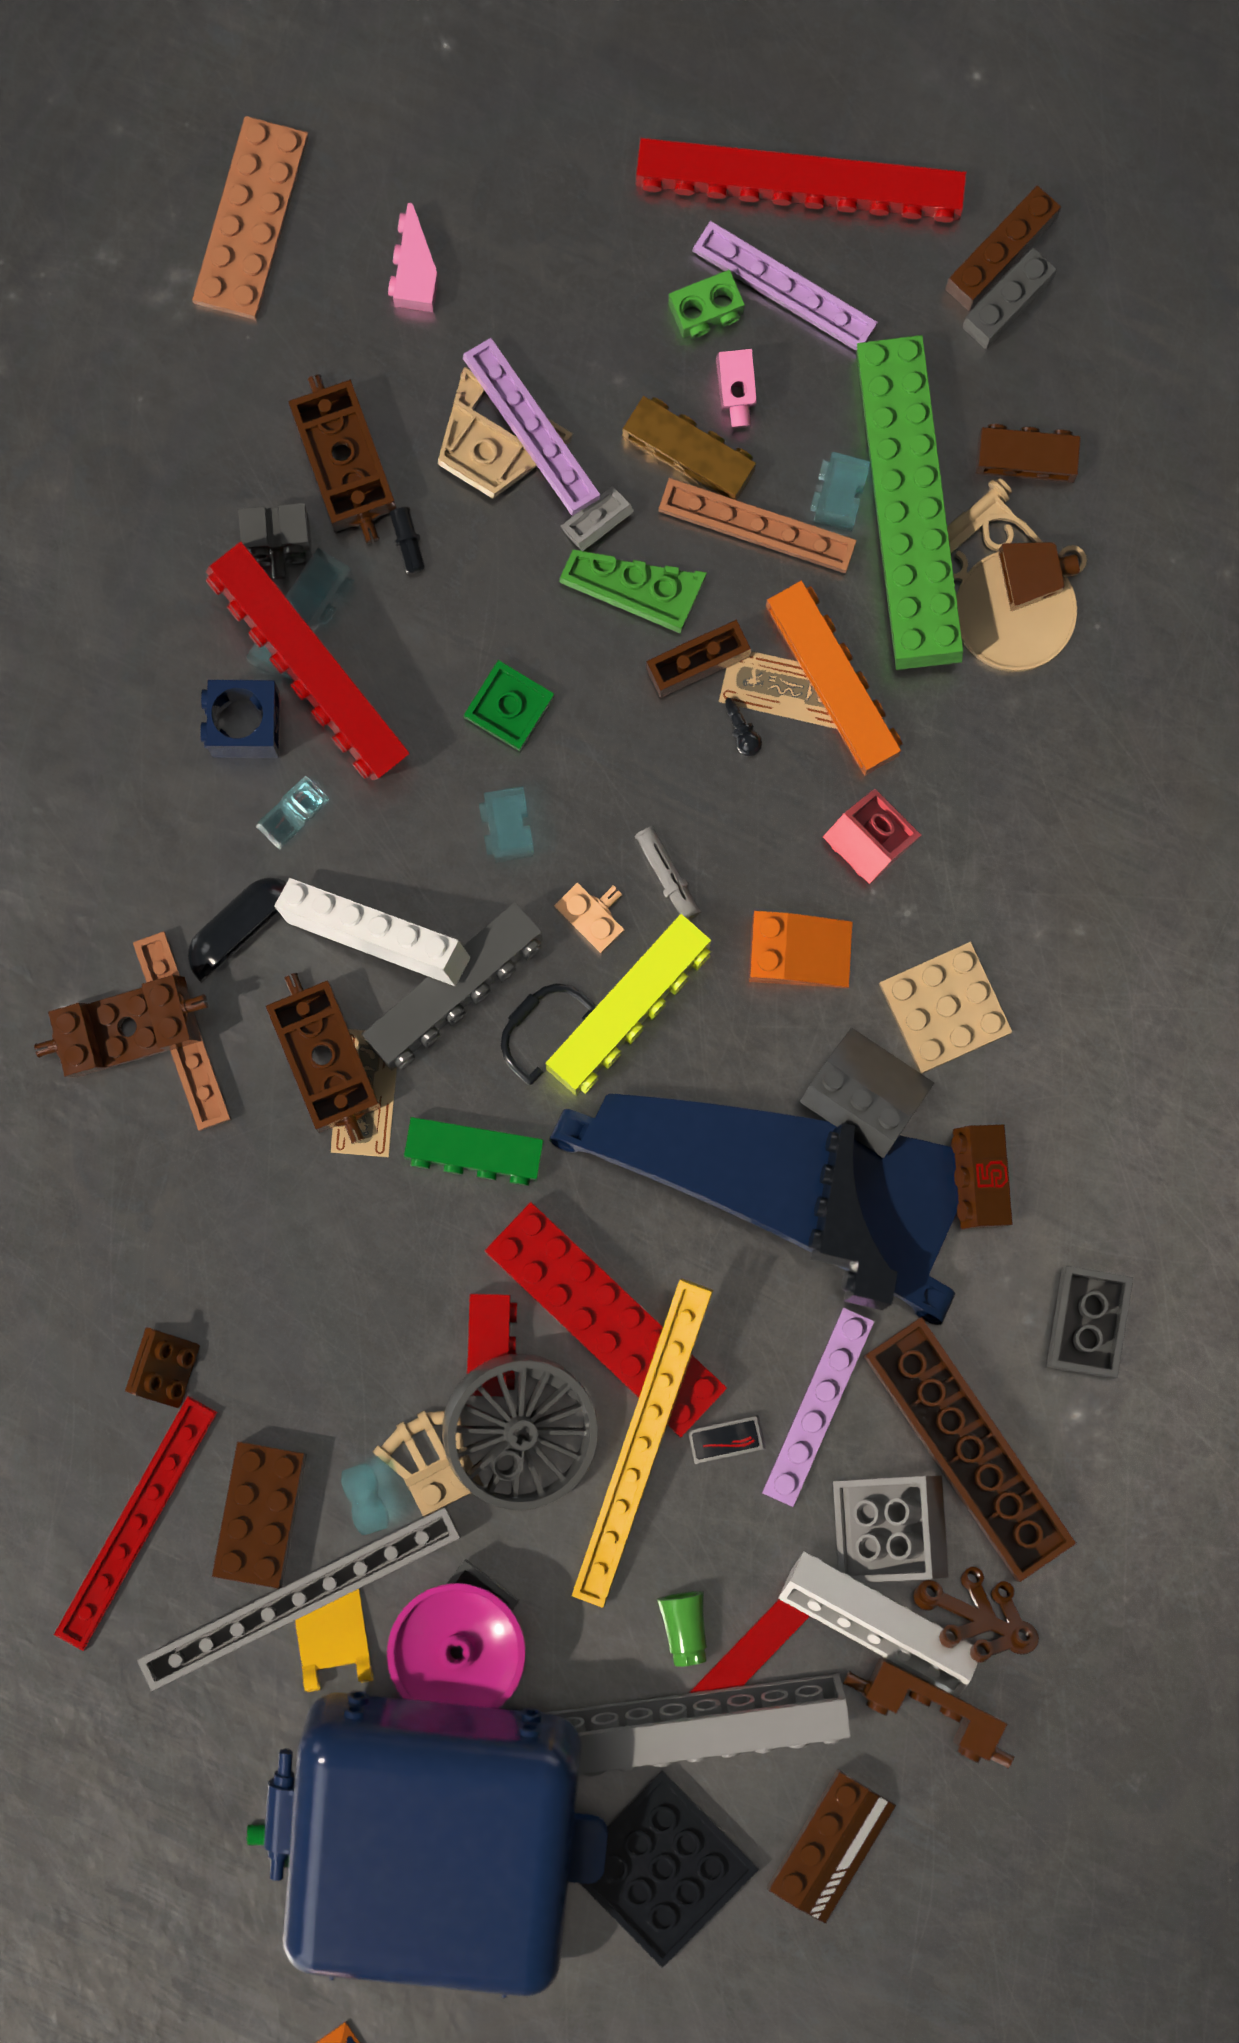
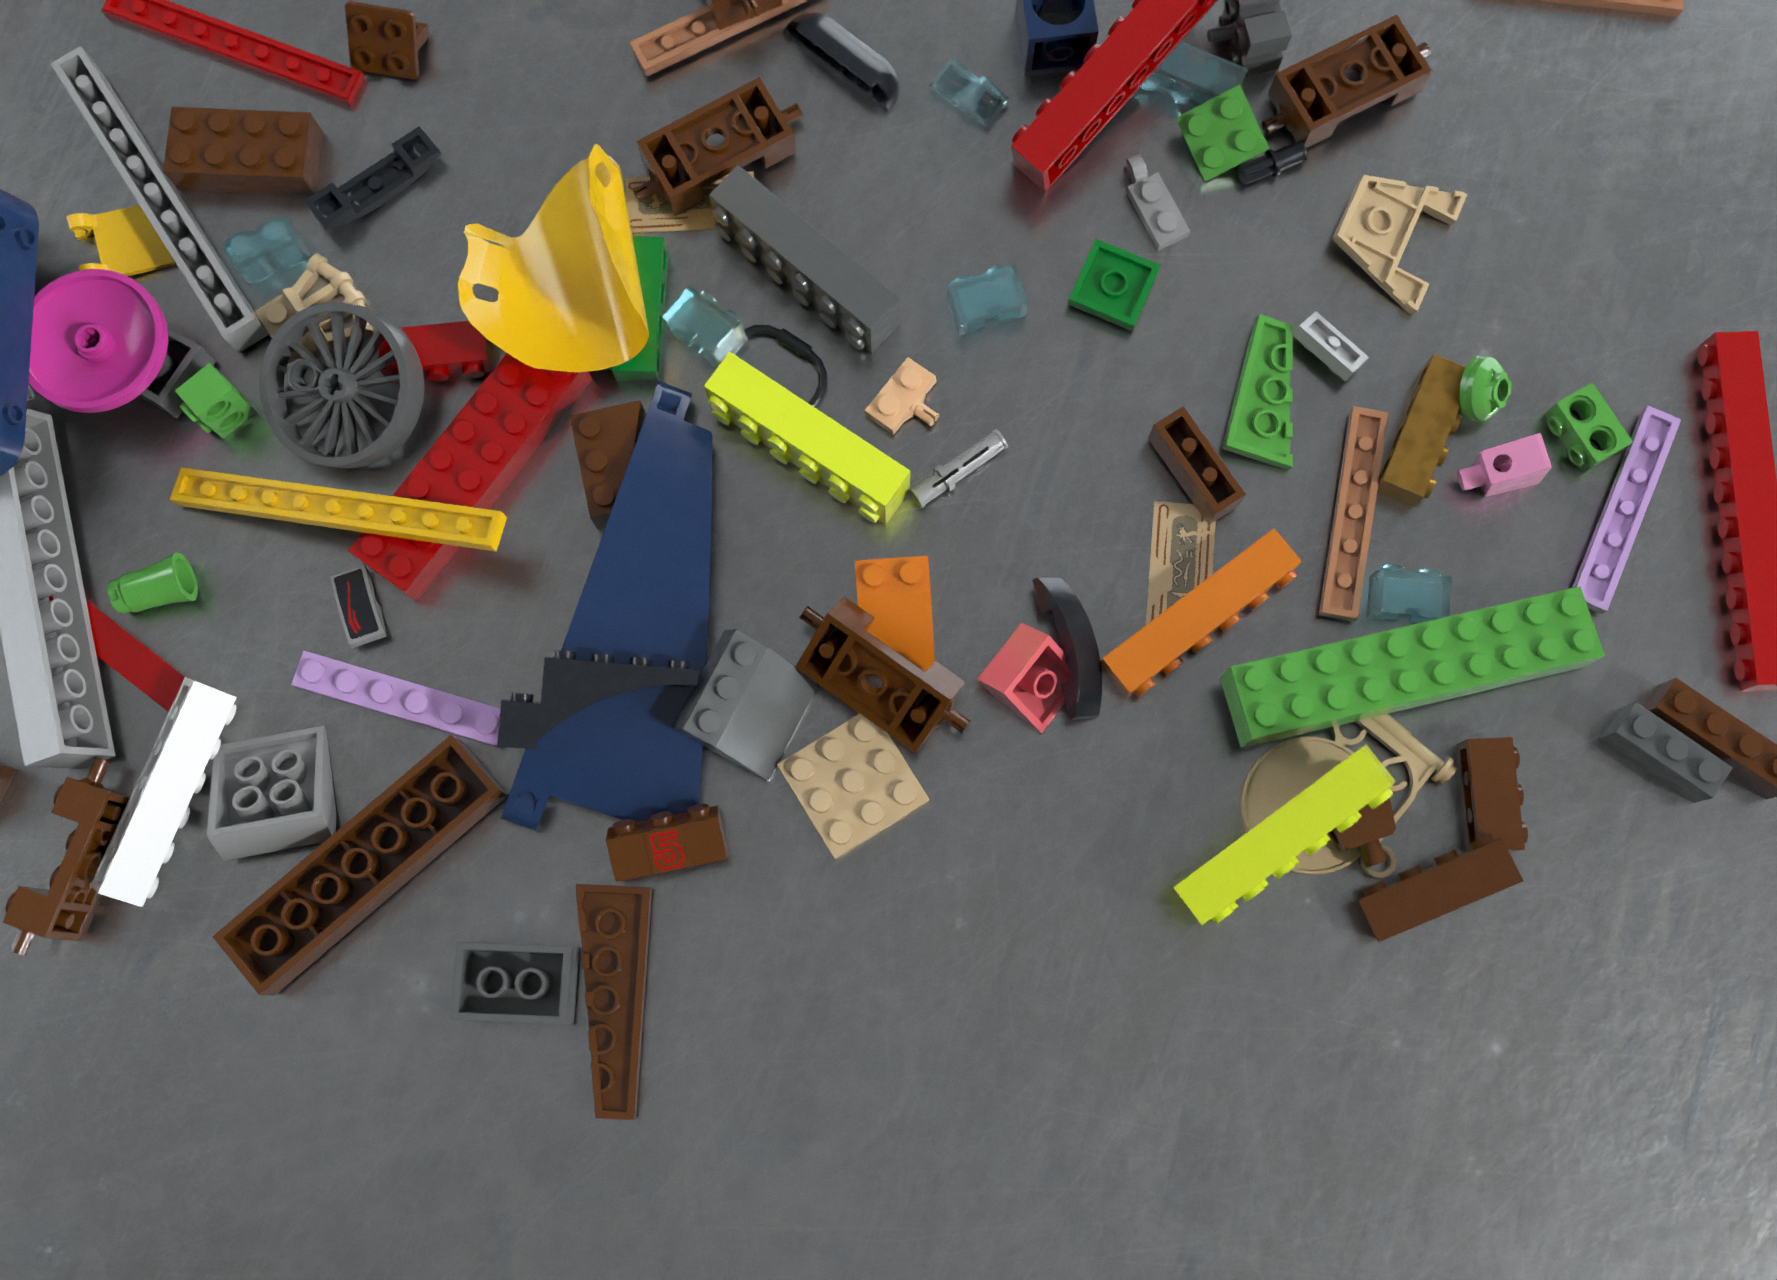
camera: 85 degrees right, 5 degrees down
white brick [274,878,471,986] -> none
bright pink slope [388,203,438,312] -> none
lavender plate [463,338,600,516] -> none
black bar [725,698,762,756] -> none
reddish brown plant [914,1567,1039,1663] -> none
none -> bright green brick [175,363,257,439]
none -> black slope [303,126,441,230]
none -> yellow piece [458,144,649,372]
none -> reddish brown wedge [570,400,646,529]
none -> reddish brown wing [576,884,652,1120]
none -> clear light blue brick [661,285,748,368]
none -> reddish brown brick [795,596,971,753]
none -> black slope [1032,577,1102,720]
none -> light grey plate [1124,153,1191,251]
none -> neon yellow brick [1173,744,1395,925]
none -> bright green plate [1175,84,1269,182]
none -> reddish brown brick [1358,834,1524,942]
none -> bright green piece [1459,356,1512,421]

